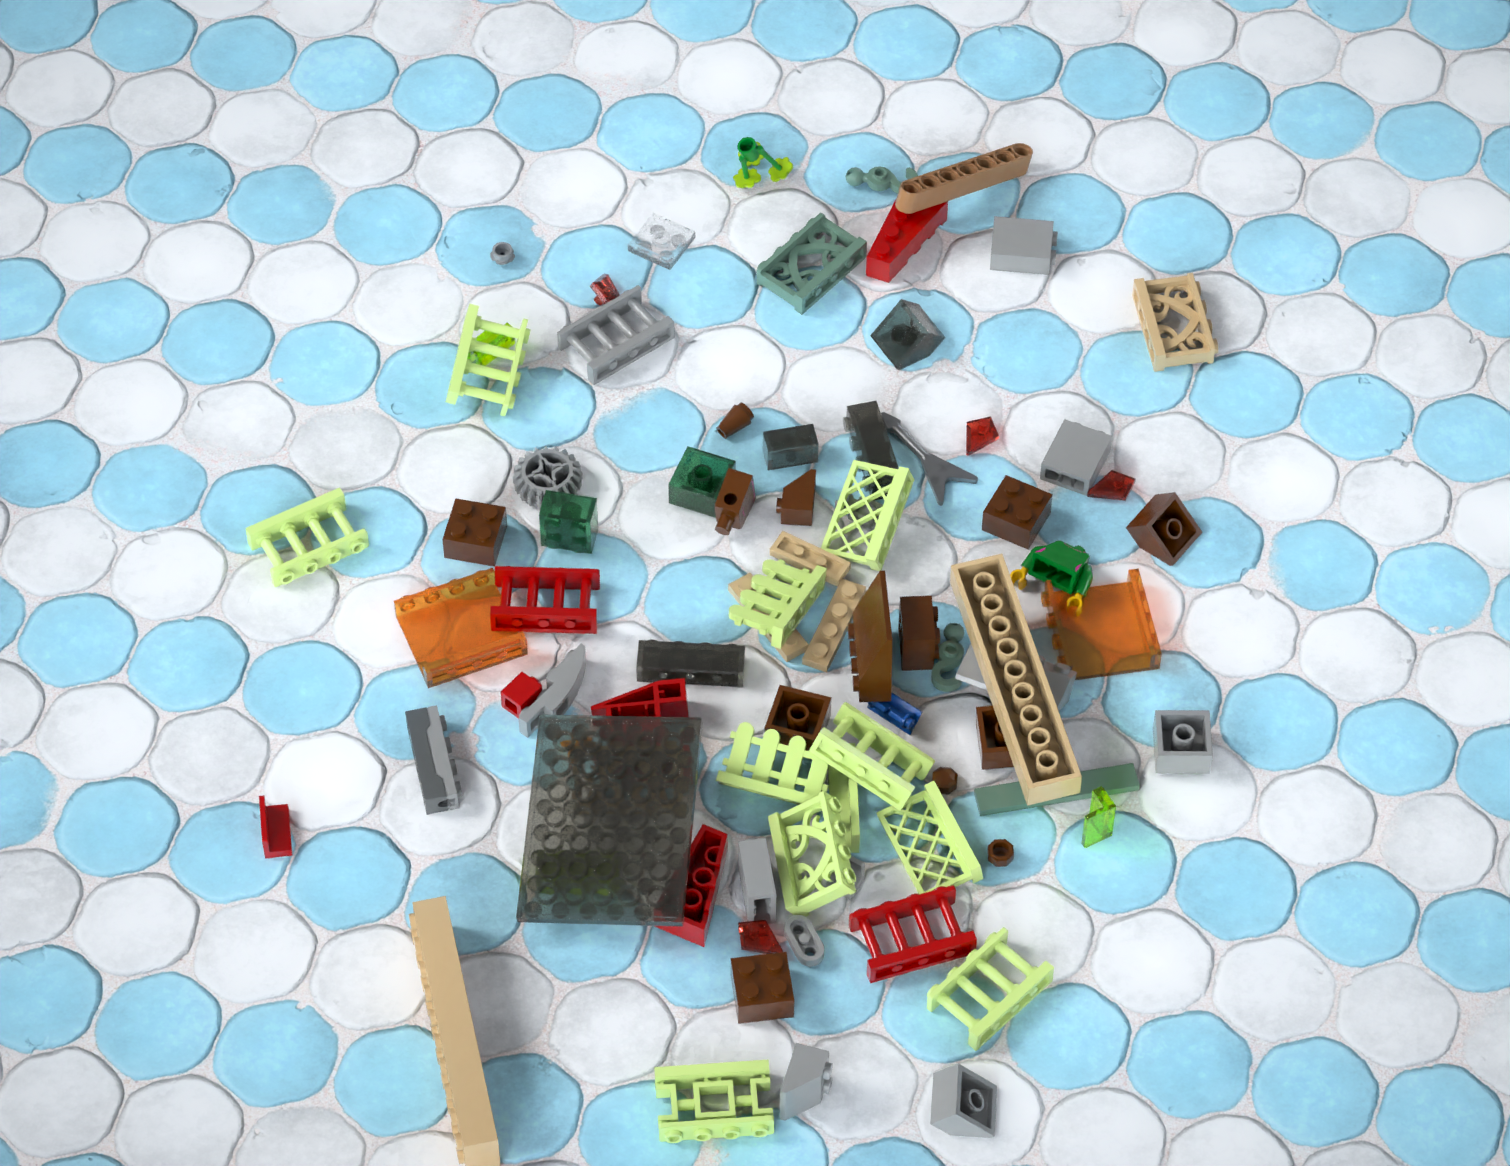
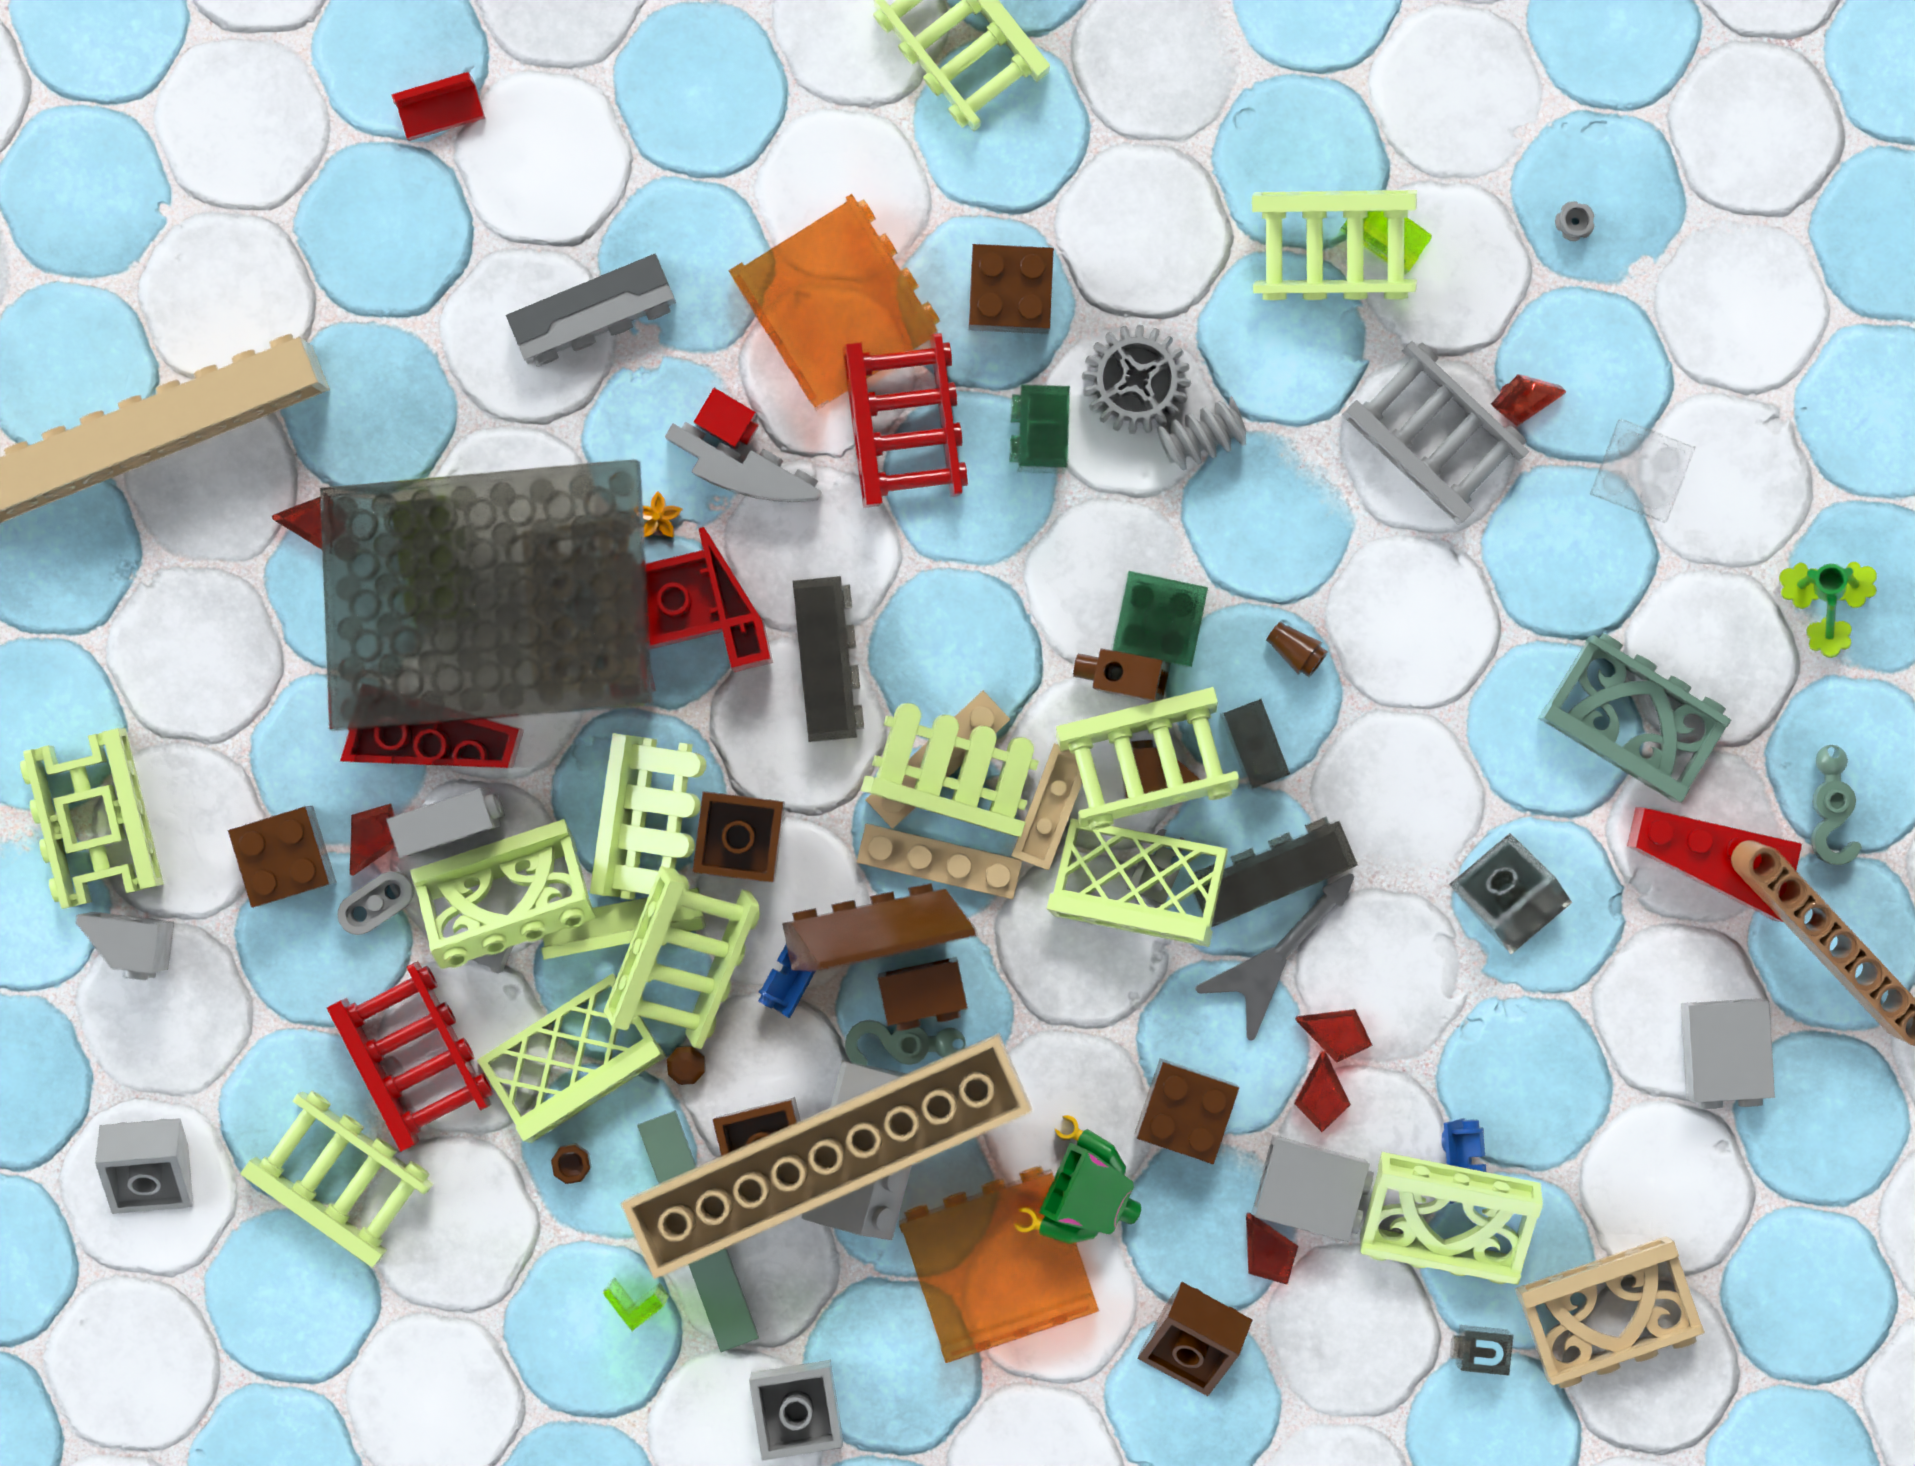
camera: 80 degrees right, 35 degrees up
none -> clear red piece [272,493,354,551]
none -> yellowish green fence [1056,687,1239,830]
none -> light grey piece [1156,396,1246,471]
none -> clear red piece [1293,1050,1351,1132]
none -> yellowish green fence [1360,1152,1543,1285]
none -> blue hinge [1441,1118,1486,1204]
none -> clear smoke brick [1450,1325,1513,1376]

